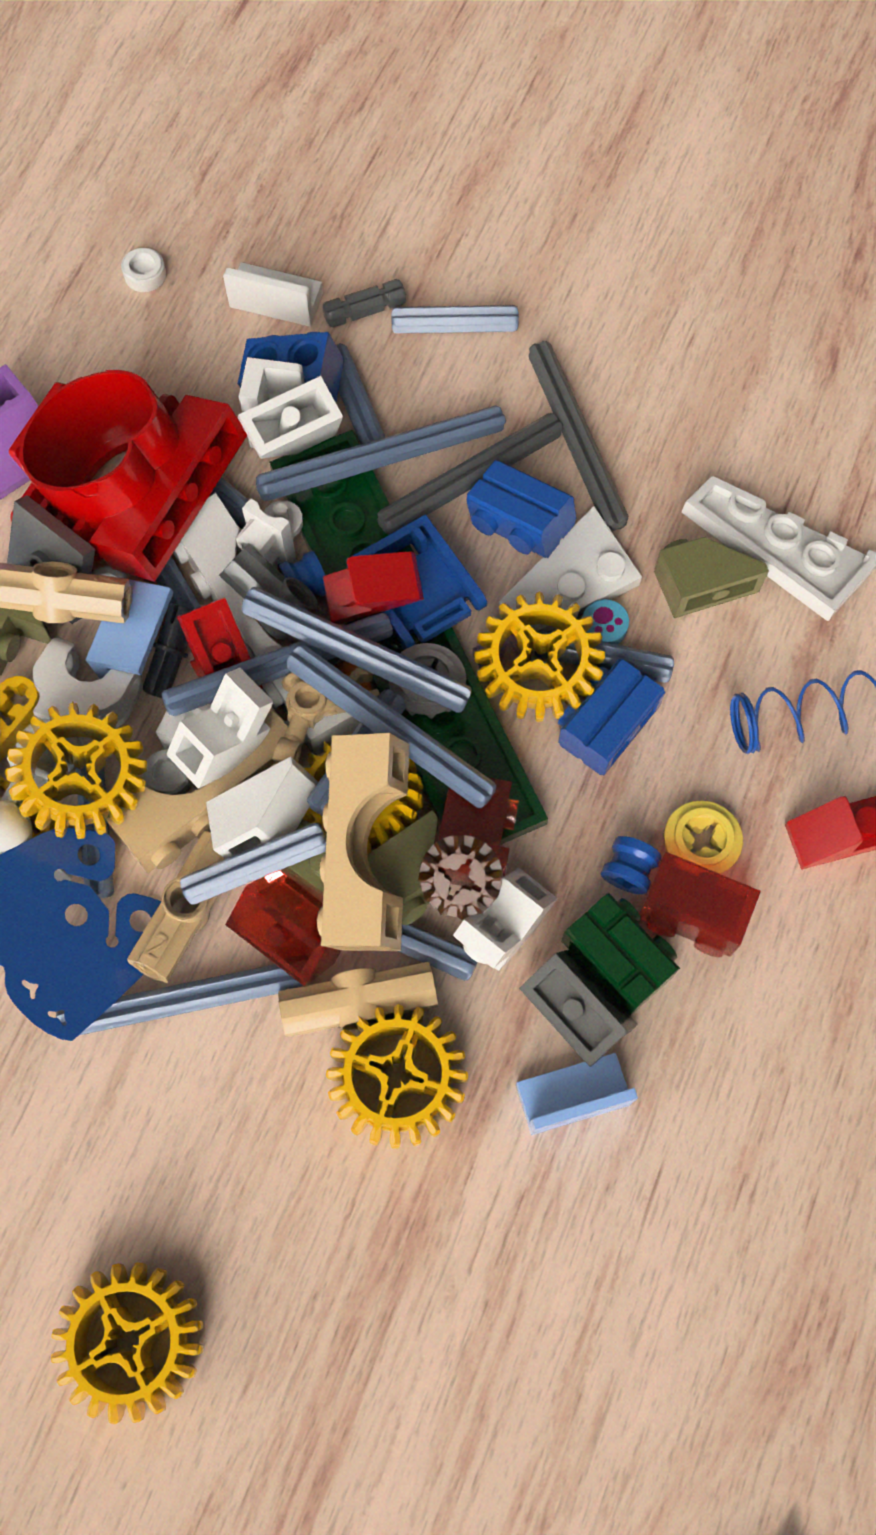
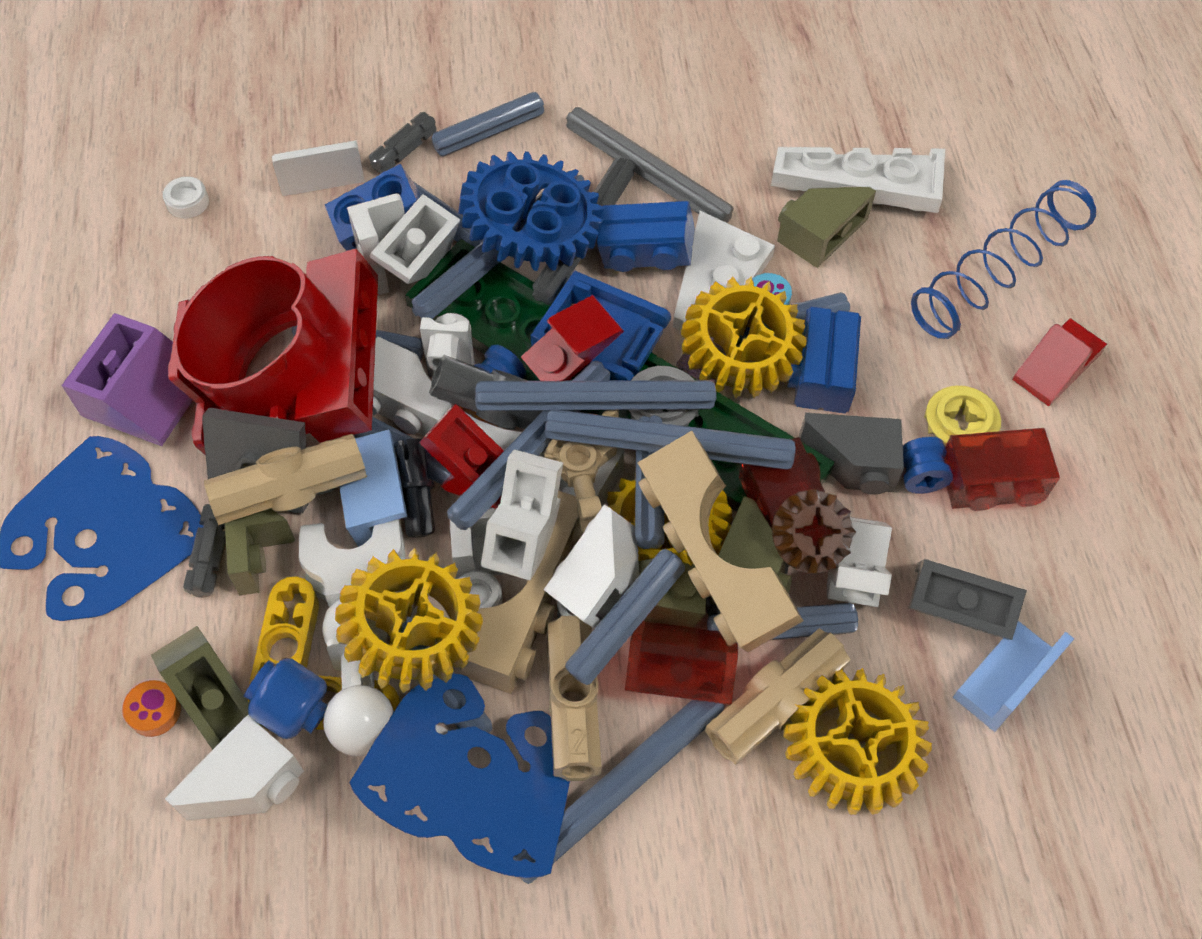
camera: 30 degrees left, 10 degrees down
dark green brick [561,893,680,1016] -> none
none -> blue gear [458,151,603,271]
none -> dark grey slope [799,412,904,495]

